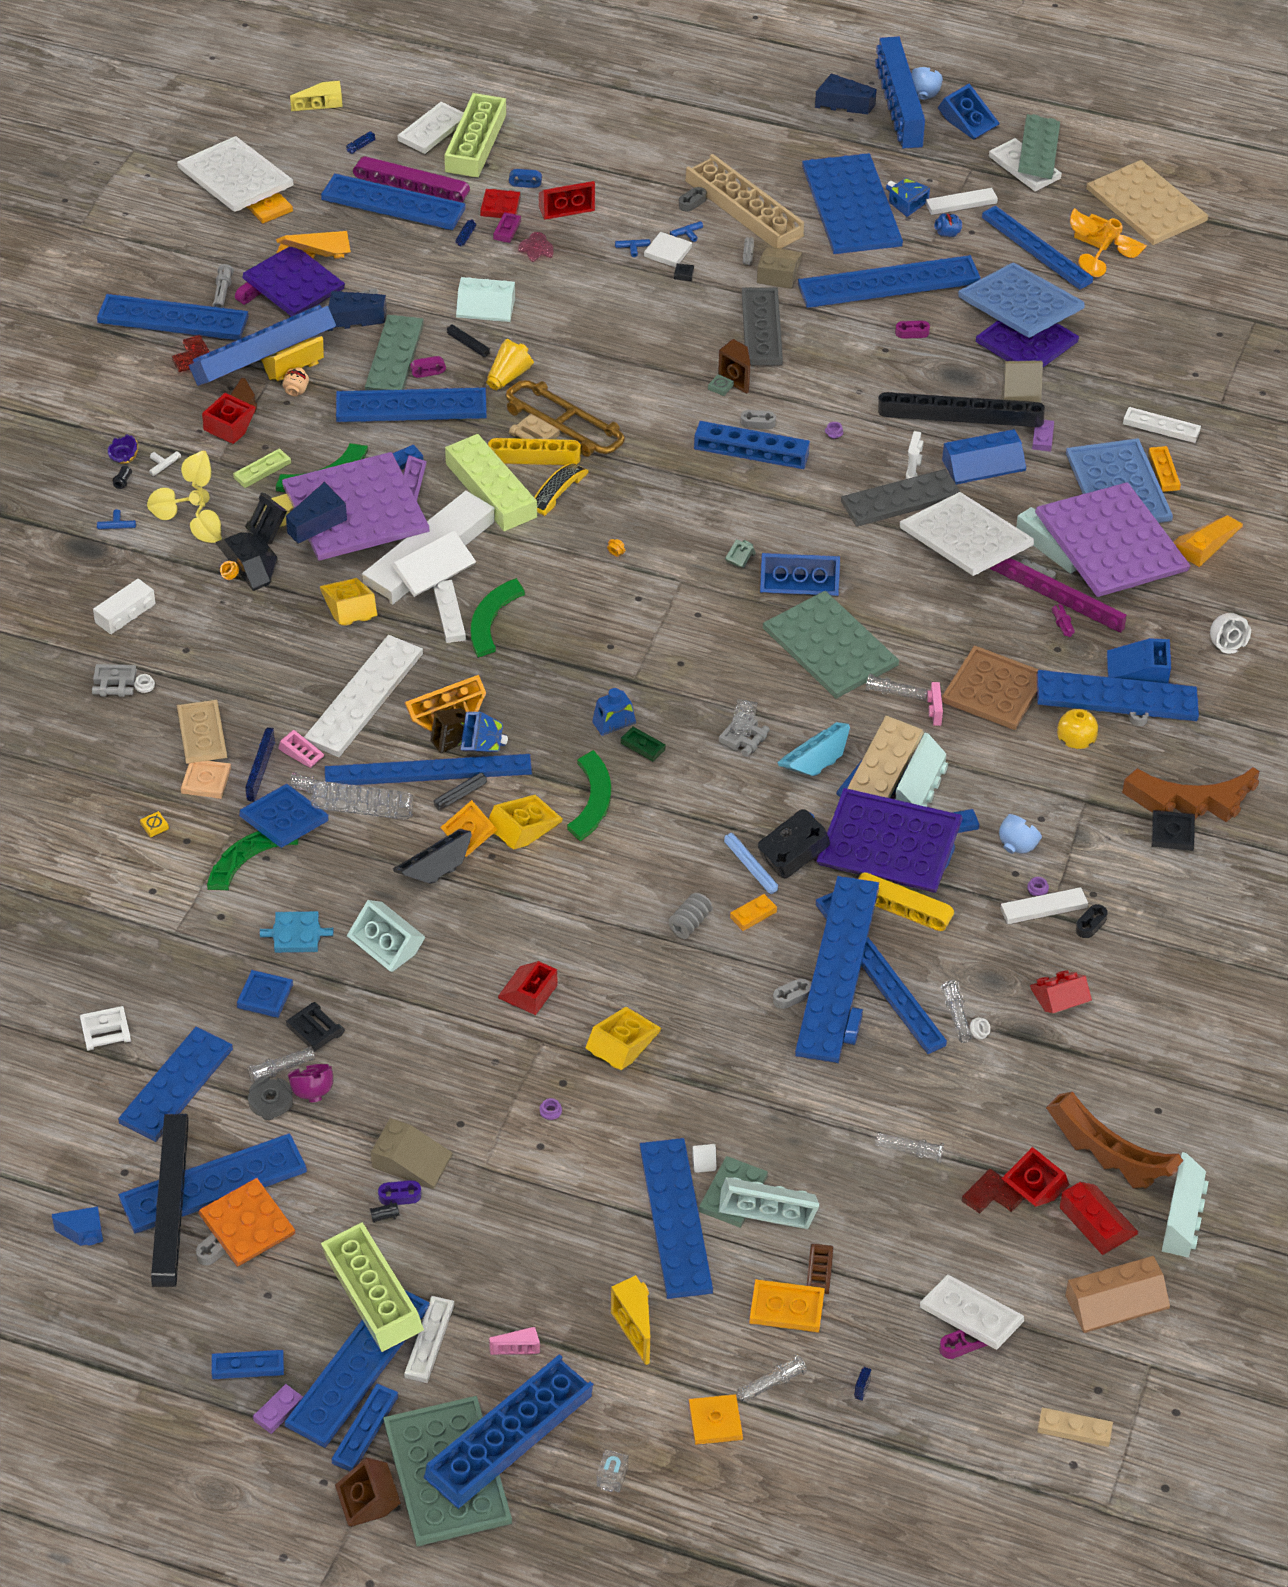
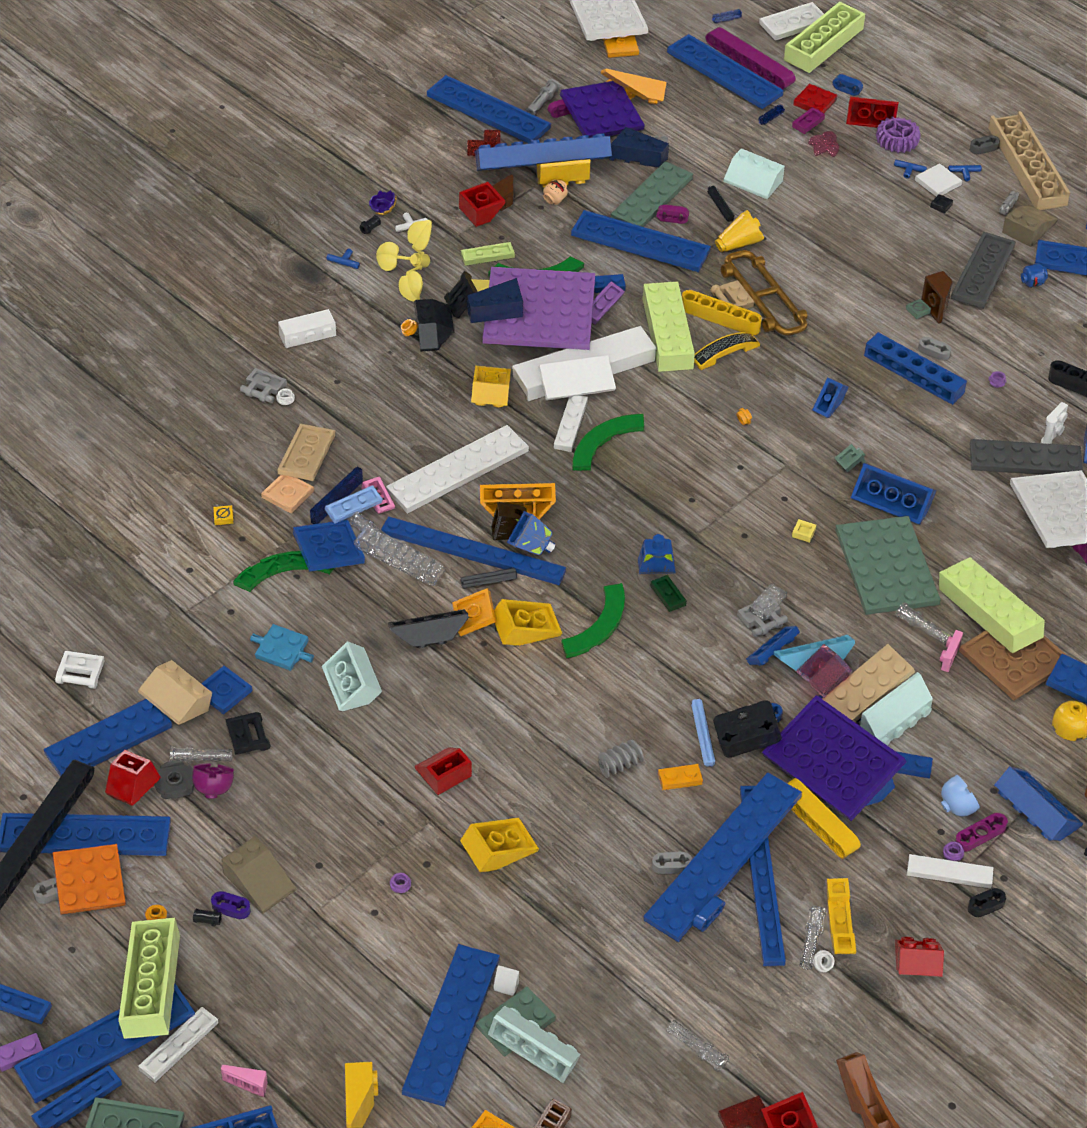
camera: 25 degrees right, 0 degrees up
none -> red slope [105,750,161,806]
none -> tan slope [138,660,212,725]
none -> light orange plate [145,905,167,920]
none -> light blue tile [325,485,383,524]
none -> blue plate [746,626,800,666]
none -> light yellow plate [792,519,816,543]
none -> clear pink brick [796,644,852,698]
none -> blue slope [812,377,849,418]
none -> yellow slope [827,878,856,954]
none -> medium lavender gear [876,116,921,153]
none -> yellowish green brick [939,557,1045,653]
none -> magenta beam [955,813,1008,852]
none -> blue slope [994,766,1083,841]
none -> blue head [1021,263,1048,288]

